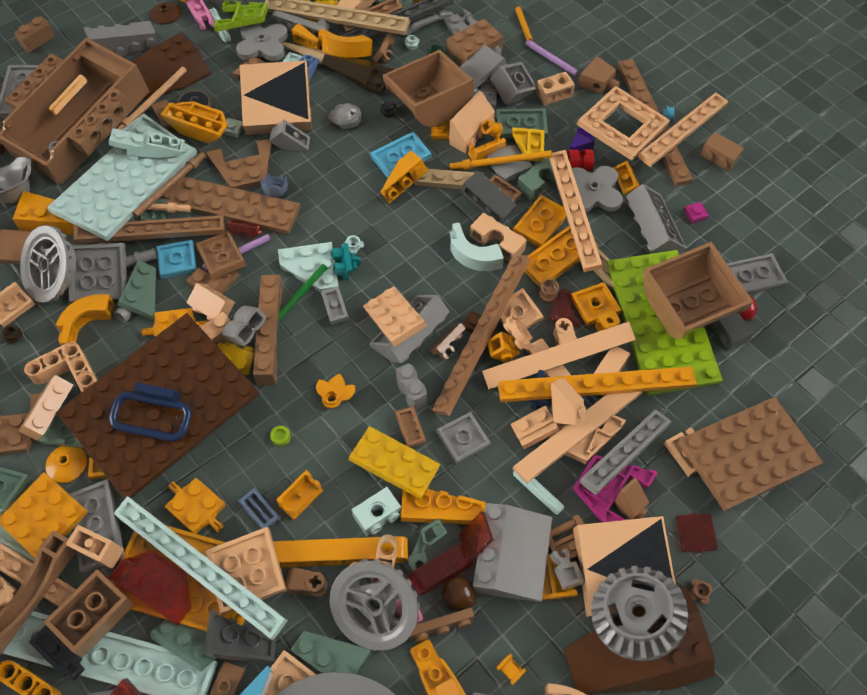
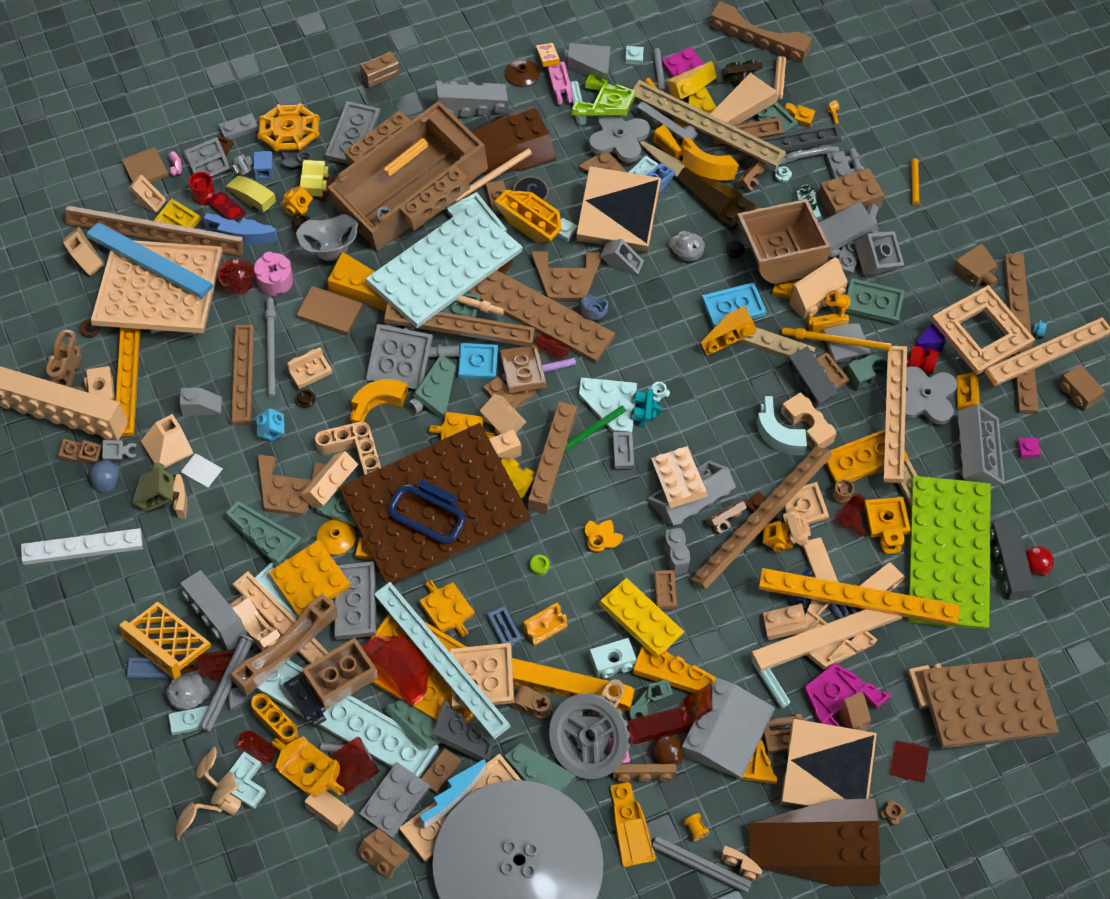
camera: 15 degrees right, 0 degrees up
light grey gear [20,225,76,303] -> none
light nougat brick [65,525,124,569] -> none
light aqua slope [109,128,185,158] -> none
medium nougat bar [132,152,206,218] -> none
light grey brick [222,306,266,346] -> none
light grey tile [436,411,491,465] -> none
light nougat tile [482,322,636,390] -> none
yellow wing [511,127,545,162] -> none
light orange tile [512,195,567,247] -> none
lavender bar [526,40,579,76] -> none
light nougat brick [536,72,575,106] -> none
light grey plate [550,548,585,590] -> none
light nougat slope [551,378,586,425] -> none
light nougat piece [553,318,577,346] -> none
light grey plate [580,409,671,495] -> none
light grey gear [591,566,688,661] -> none
medium nougat container [643,242,753,339] -> none
light grey tile [727,253,788,294] -> none

